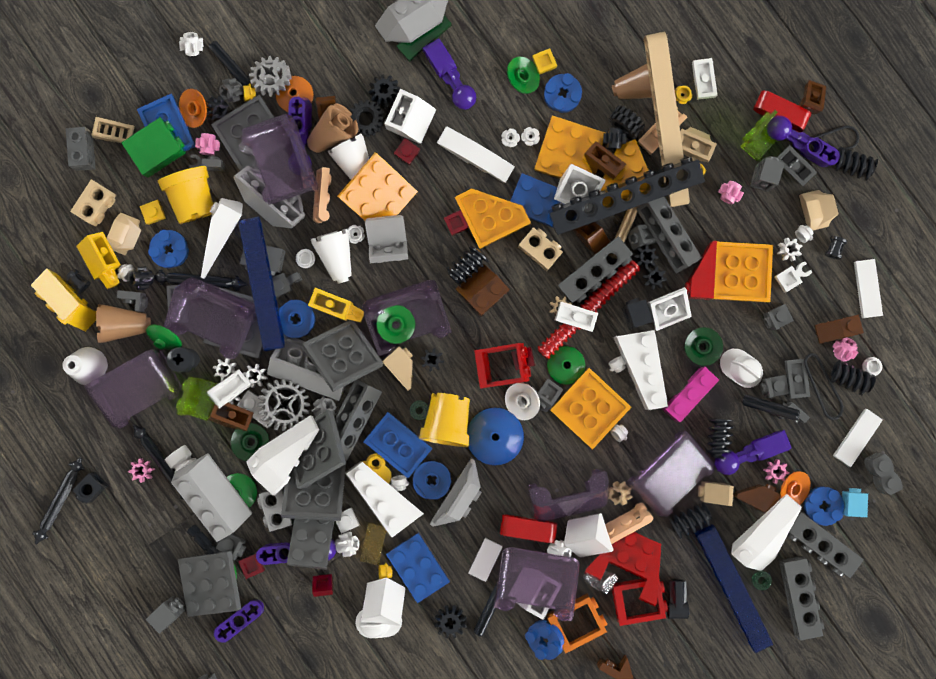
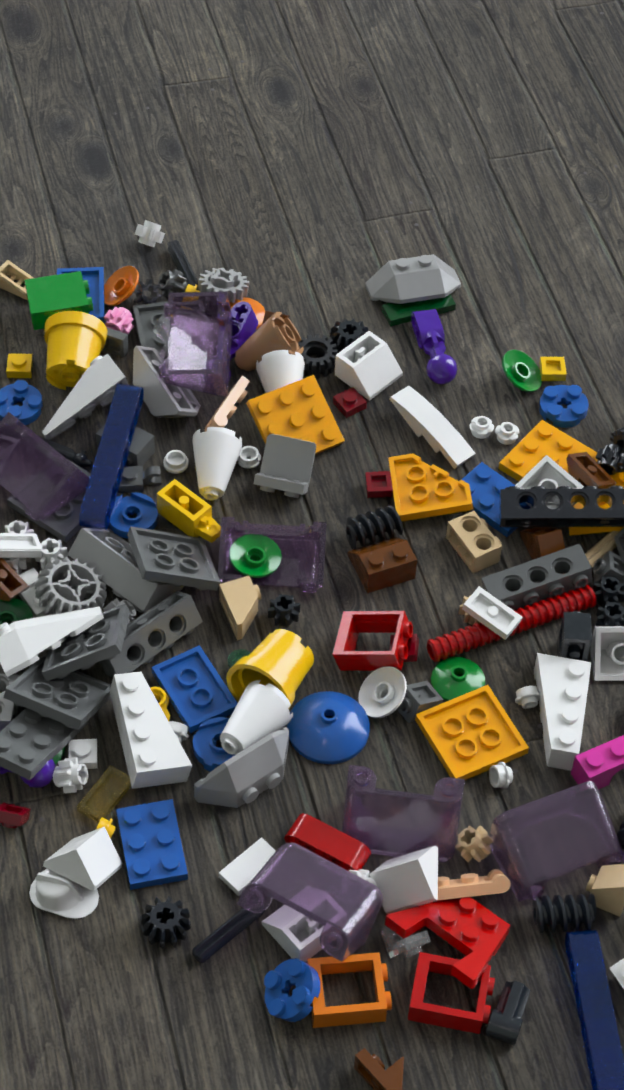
camera: 20 degrees right, 35 degrees down
none -> white cone [220,680,293,755]

